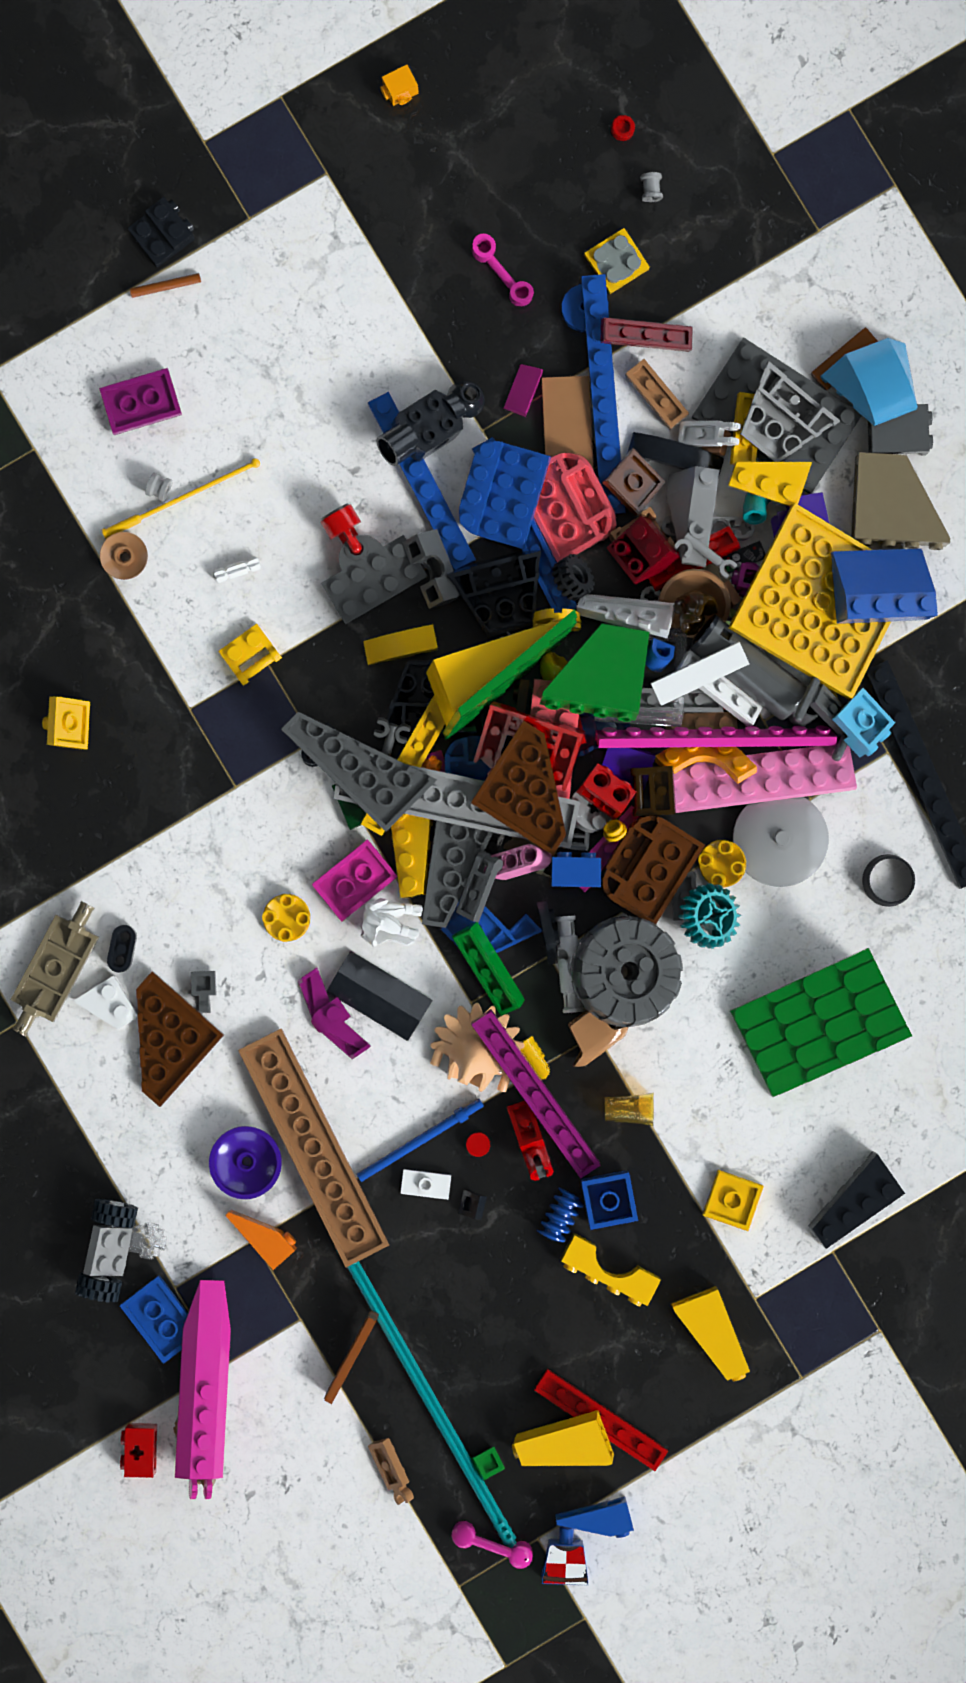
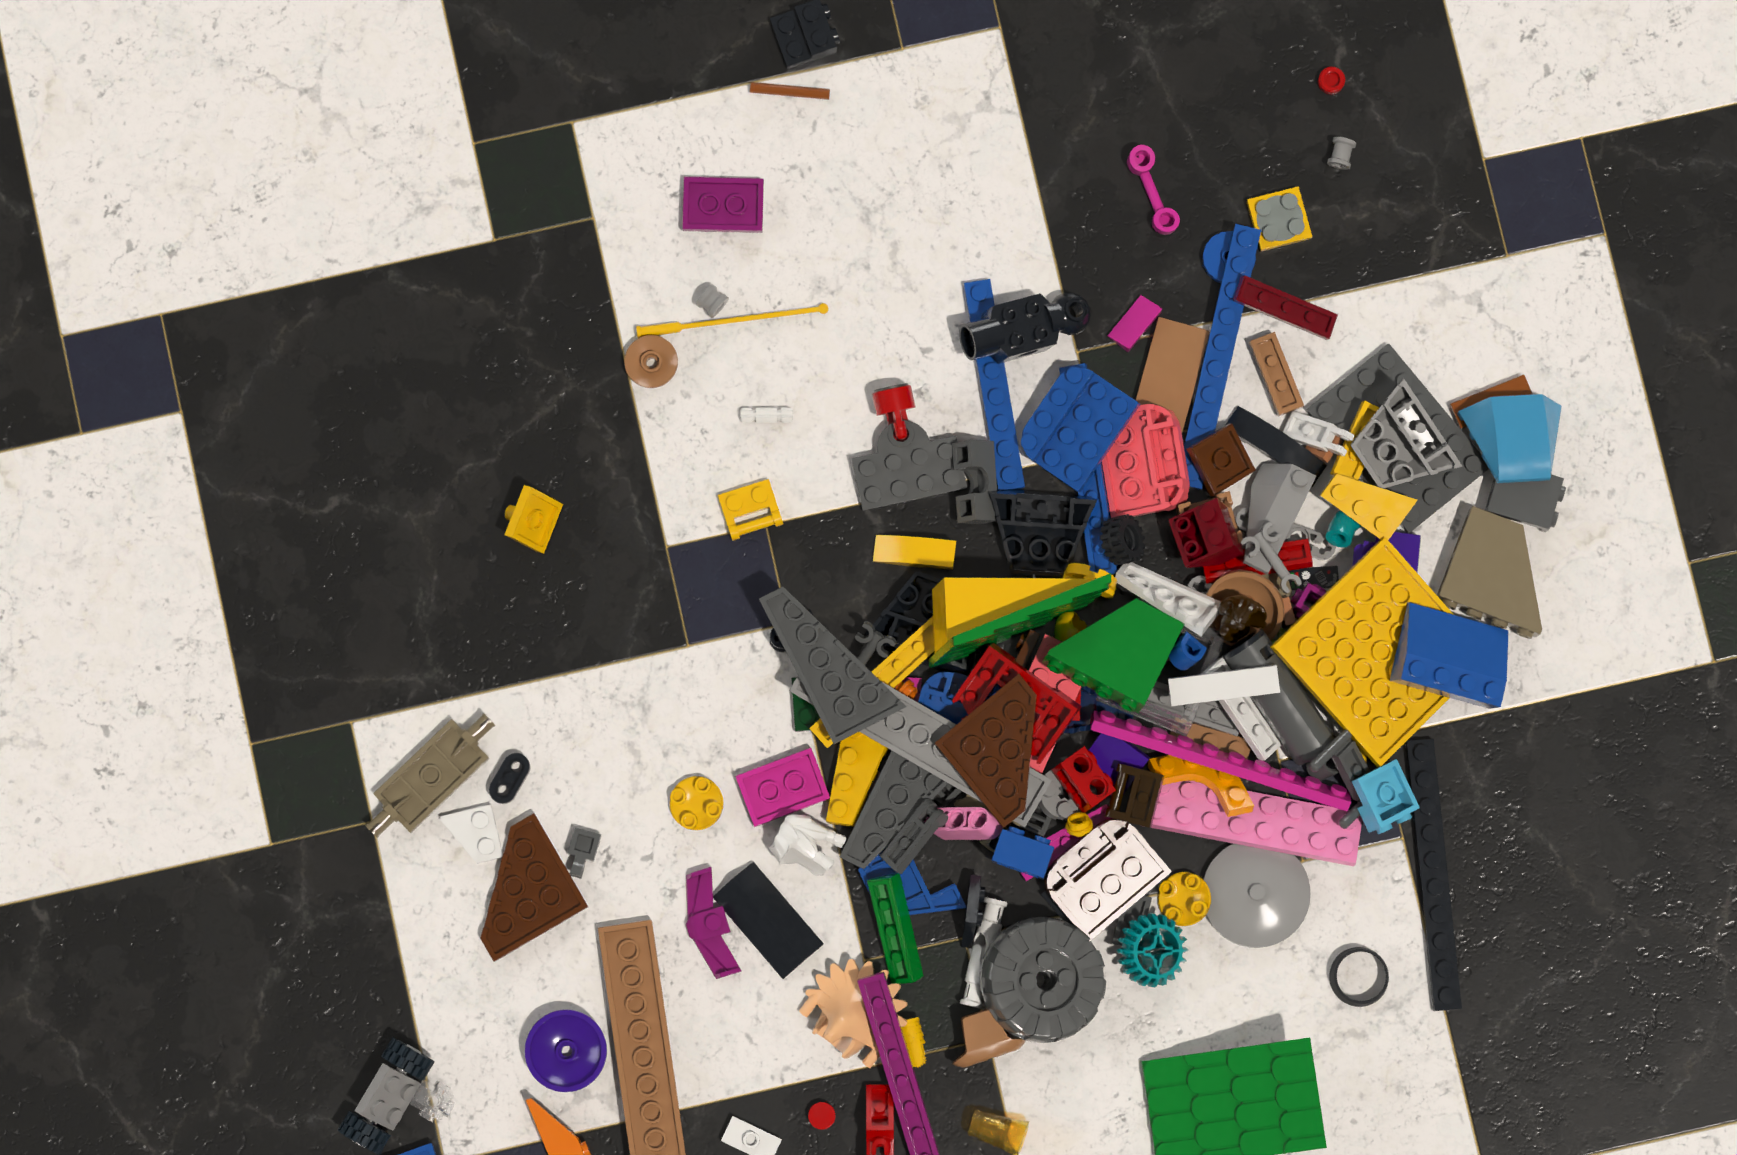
camera: 25 degrees right, 5 degrees down
blue bar [357,1098,484,1182] -> none

